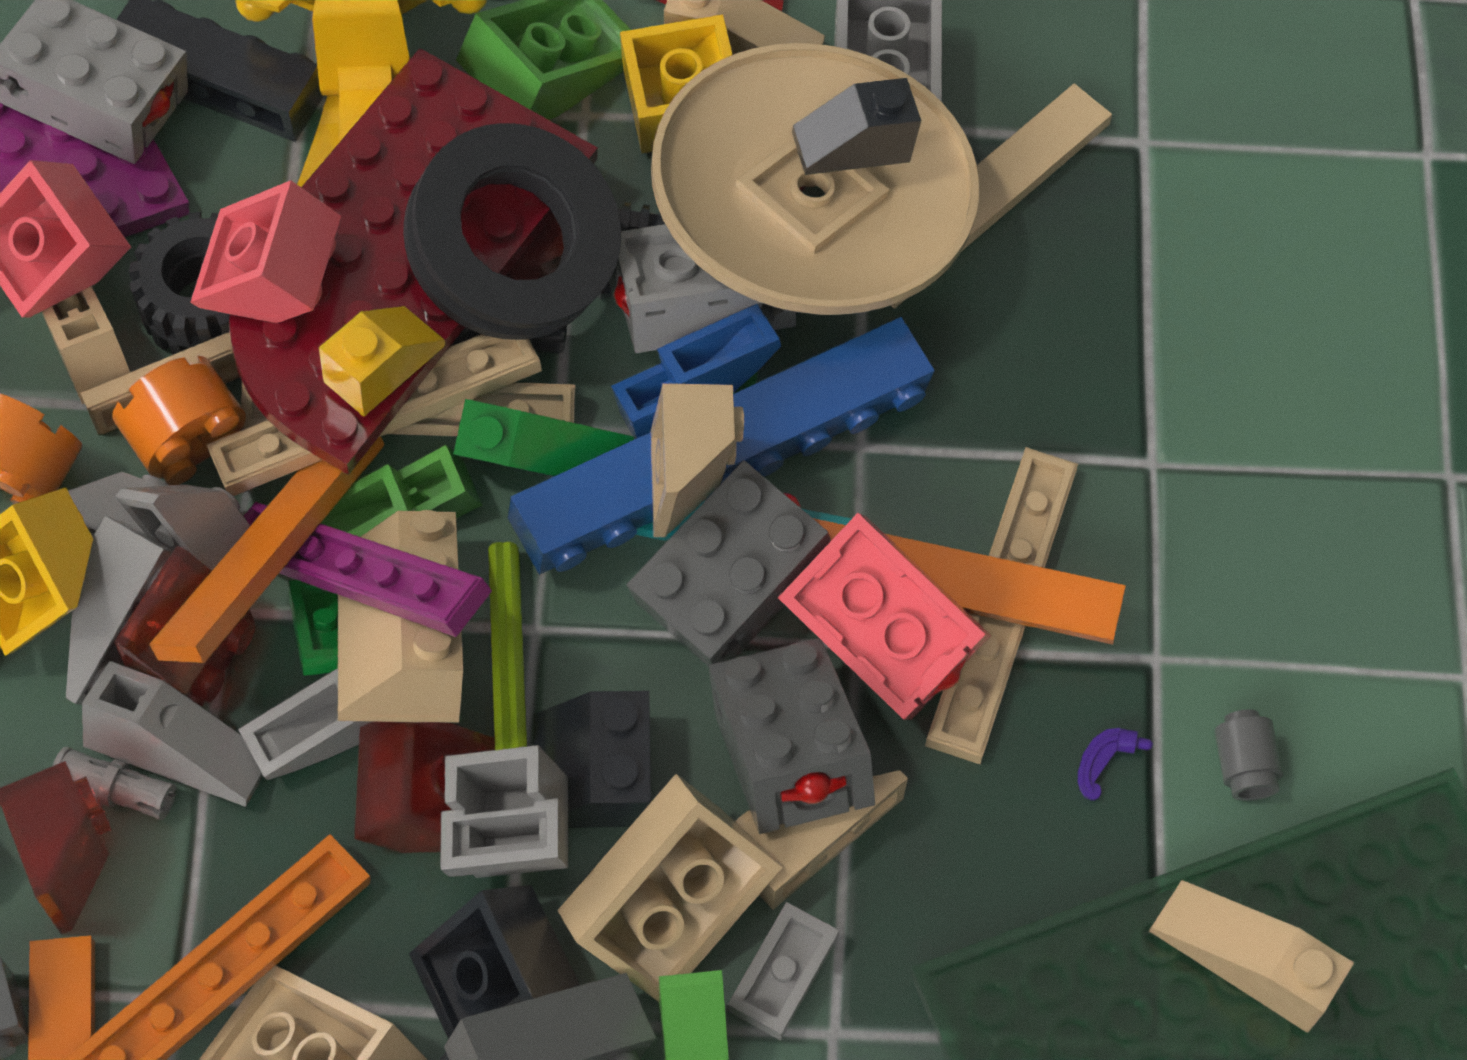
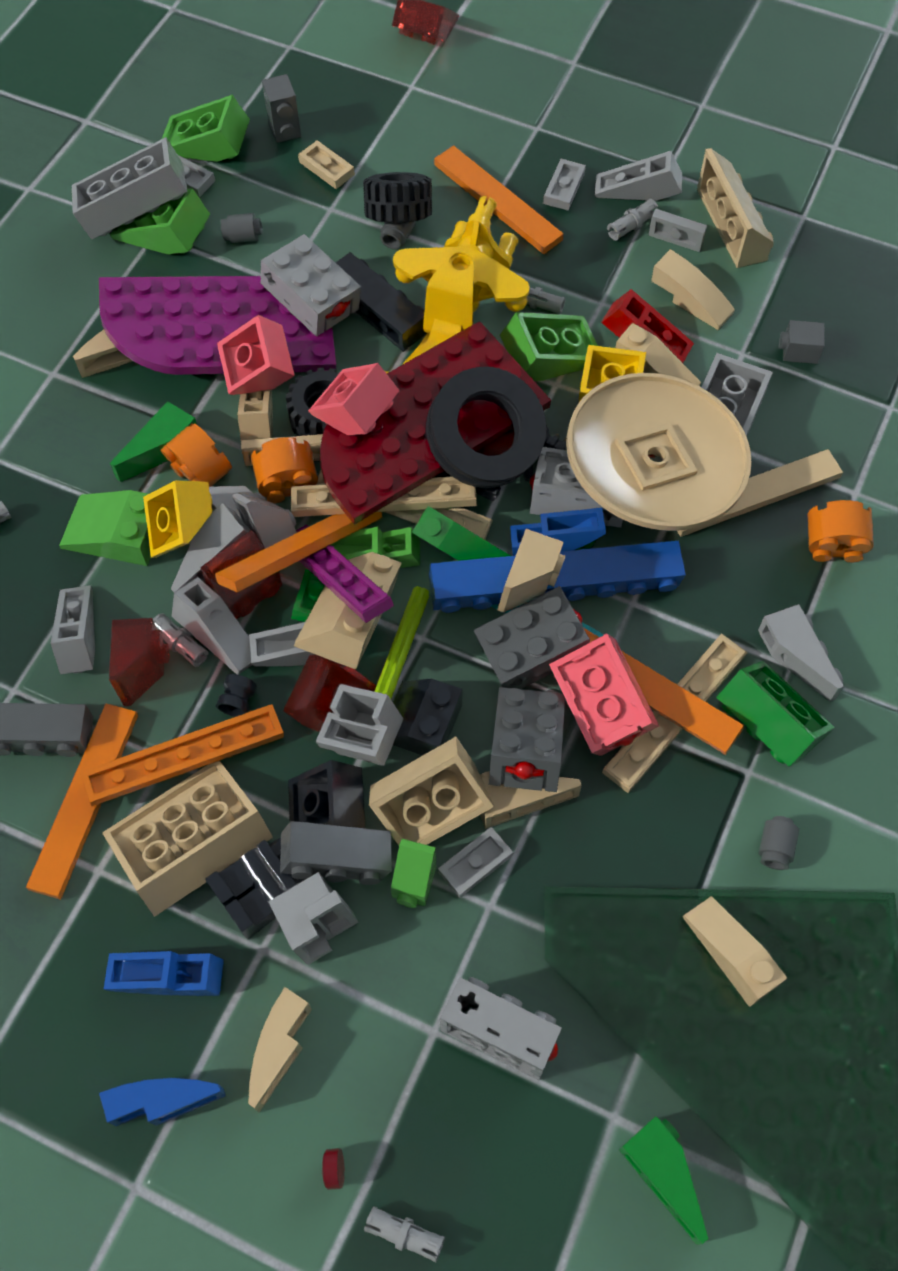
camera: 25 degrees right, 0 degrees up
yellow slope [319,306,445,417] -> none
black slope [792,78,922,175] -> none
dark purple piece [1077,728,1153,801] -> none
none -> black wheel [215,674,257,717]
none -> green slope [716,661,835,767]
none -> light grey slope [758,604,844,701]
none -> orange brick [808,500,874,563]

